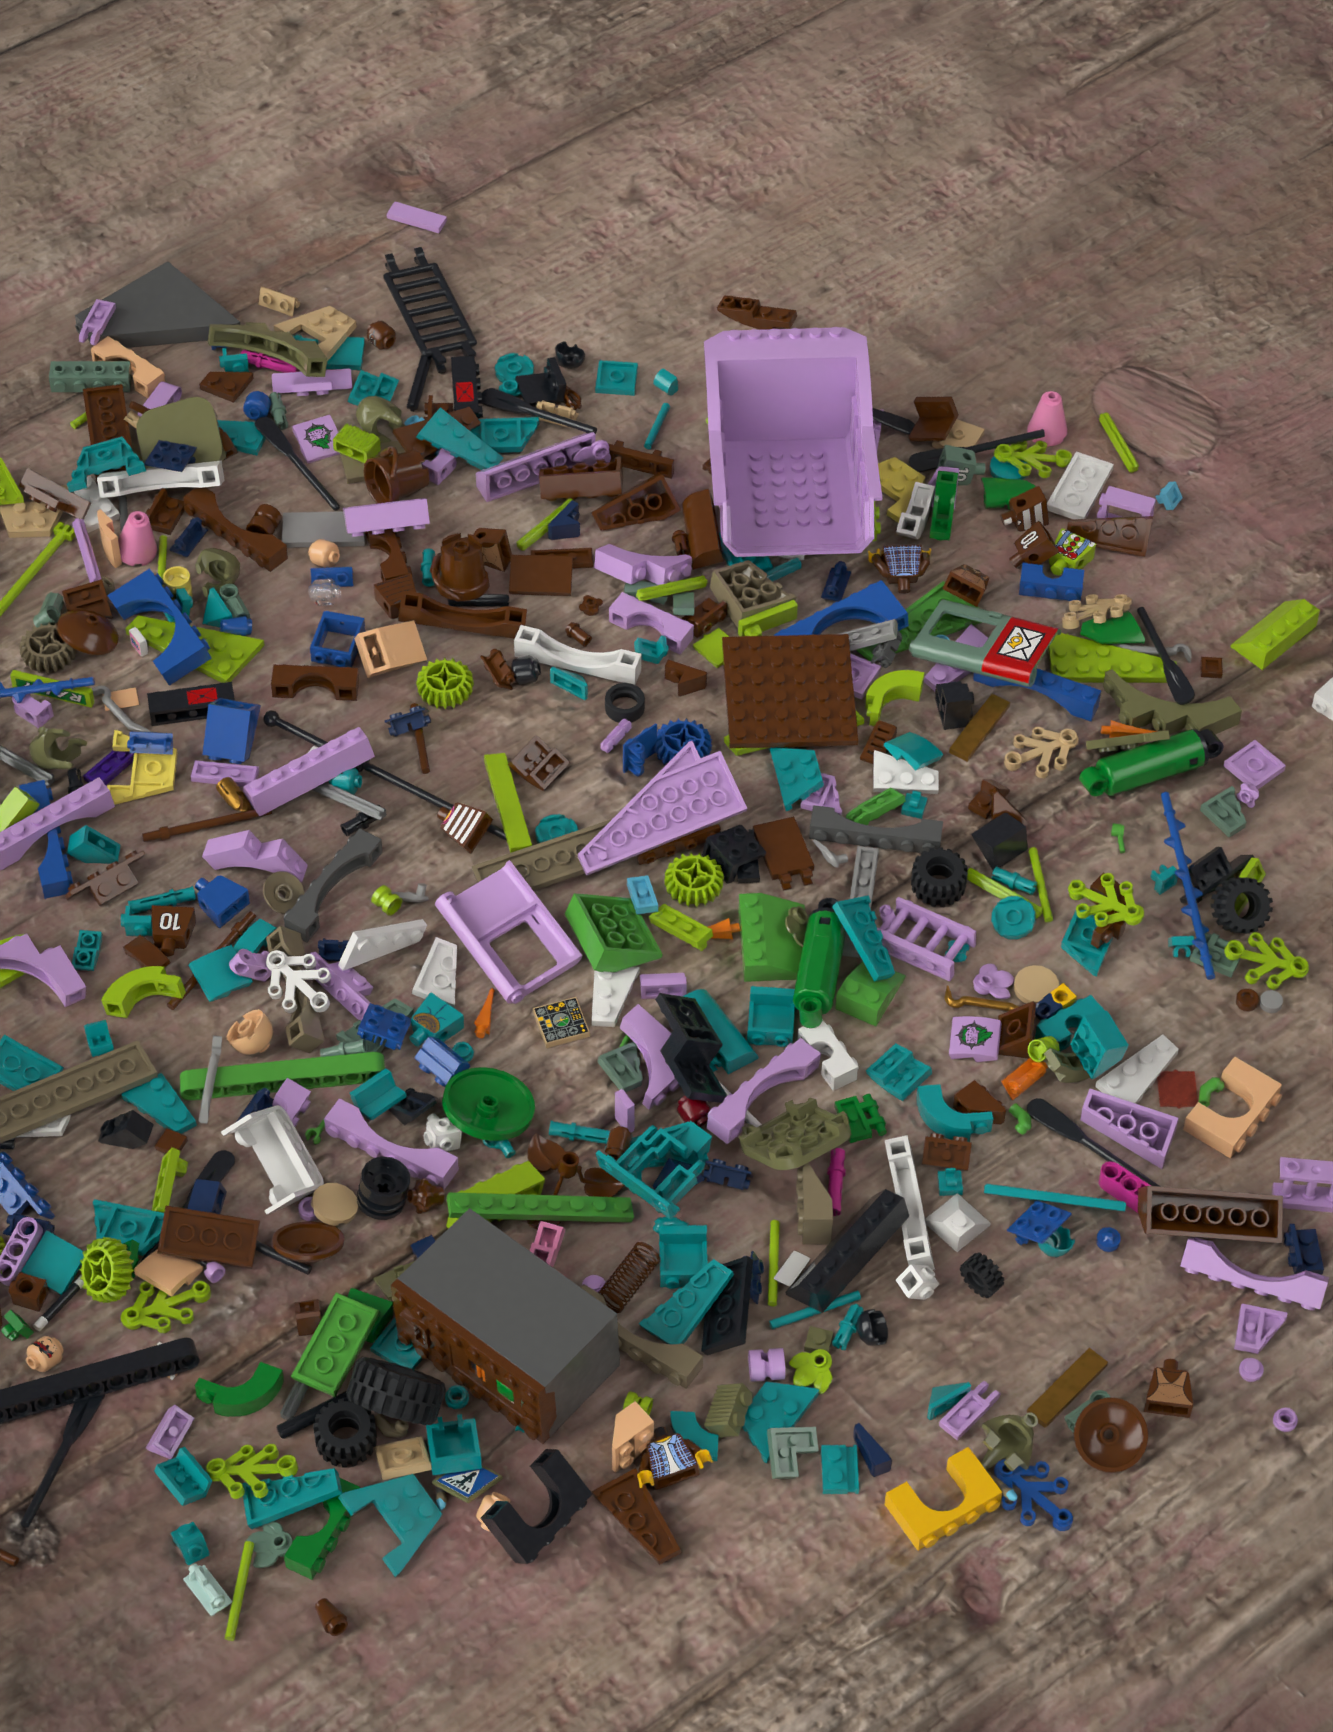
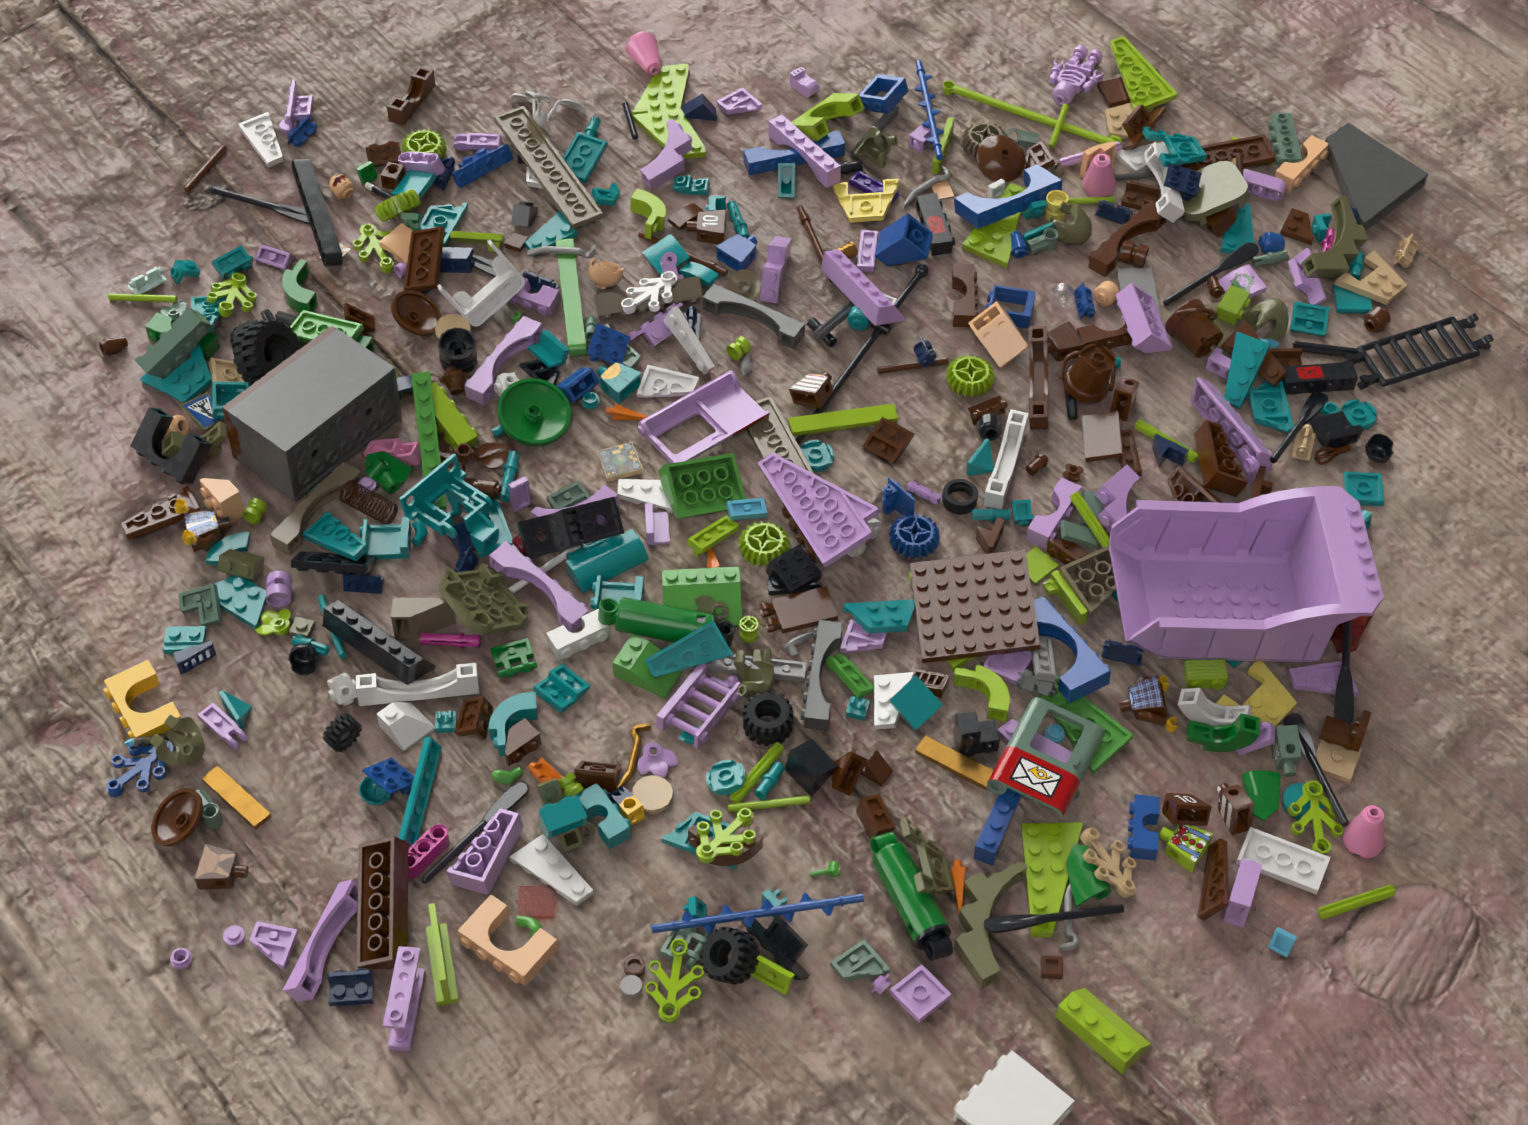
camera: 90 degrees right, 0 degrees up
reddish brown bracket [65,850,145,906] -> none
lavender hinge [79,299,116,345] -> none
blue hinge [127,731,173,755] -> none
reddish brown slope [717,295,797,330] -> none
lime bar [768,1220,780,1307] -> none
white sticker [774,1251,810,1287] -> none
reddish brown torso [942,564,989,607] -> none
lavender slope [949,1016,1002,1062] -> none
tan plant [1004,727,1079,778] -> none
blue tile [1096,1227,1121,1252] -> none
none -> sand green wedge [134,308,212,379]
none -> olive arch [162,421,227,459]
none -> green panel [365,451,412,495]
none -> lime fence [425,903,459,1006]
none -> olive piece [734,647,774,697]
none -> lime wheel [739,616,759,643]
none -> reddish brown hinge [856,794,896,839]
none -> teal axle [972,507,1010,522]
none -> lime bar [1049,104,1069,148]
none -> reddish brown pin [1207,276,1224,298]

